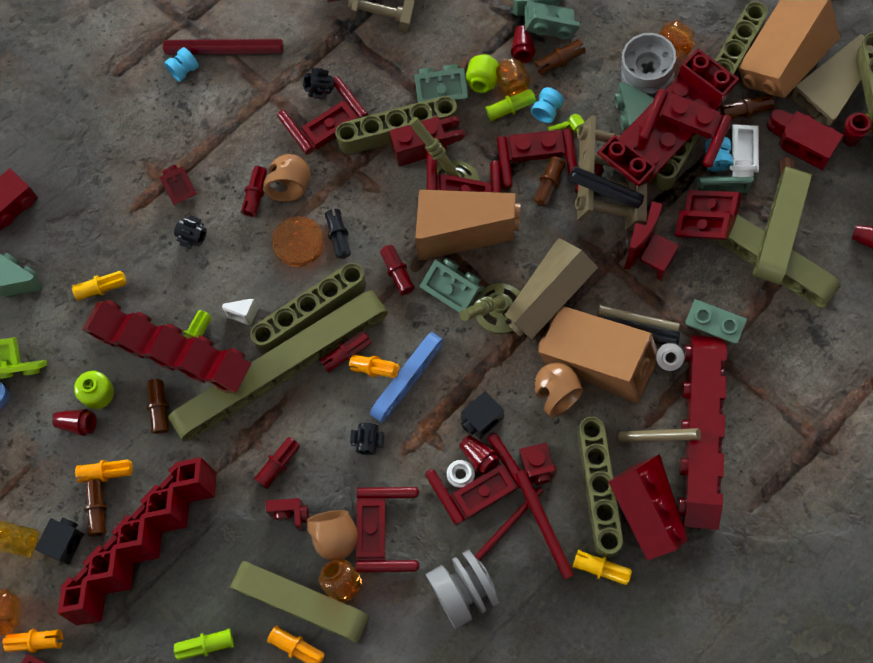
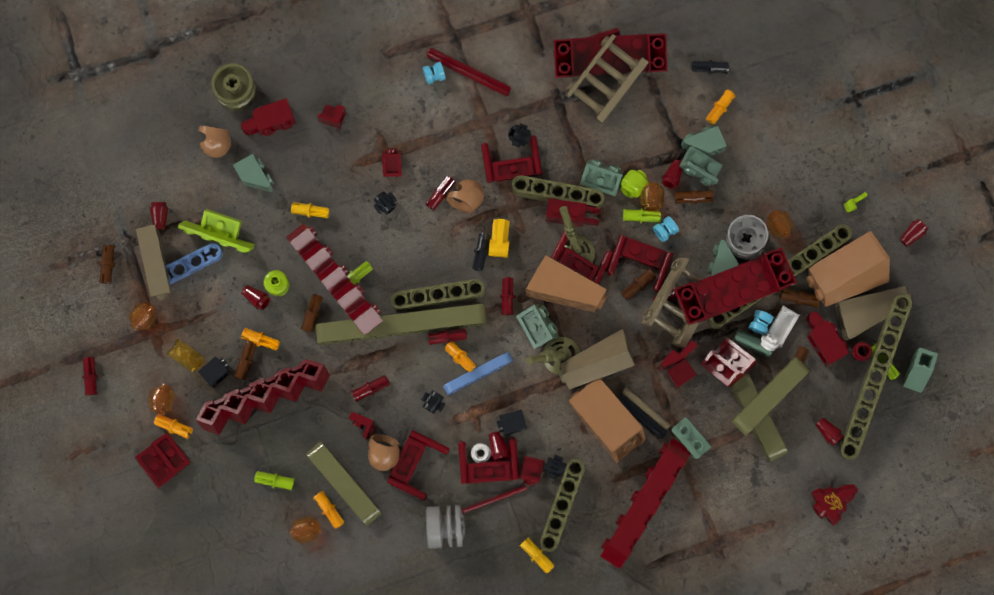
camera: 20 degrees right, 10 degrees up
white slope [222,299,258,325] -> none
clear orange tile [272,216,324,267] -> none
clear orange head [318,559,362,603] -> none
dark red piece [515,470,574,580] -> none
medium nougat helmet [534,362,583,418] -> none
lime hand [548,114,584,133] -> none
black axle [569,166,644,209] -> none
dark red wedge [608,454,688,561] -> none
dark tan bar [618,428,701,442] -> none
dark red plate [639,89,732,168] -> none
white plate [656,343,684,371] -> none
none -> dark red panel [317,104,347,129]
none -> yellow piece [489,219,510,258]
none -> black gear [544,454,567,480]

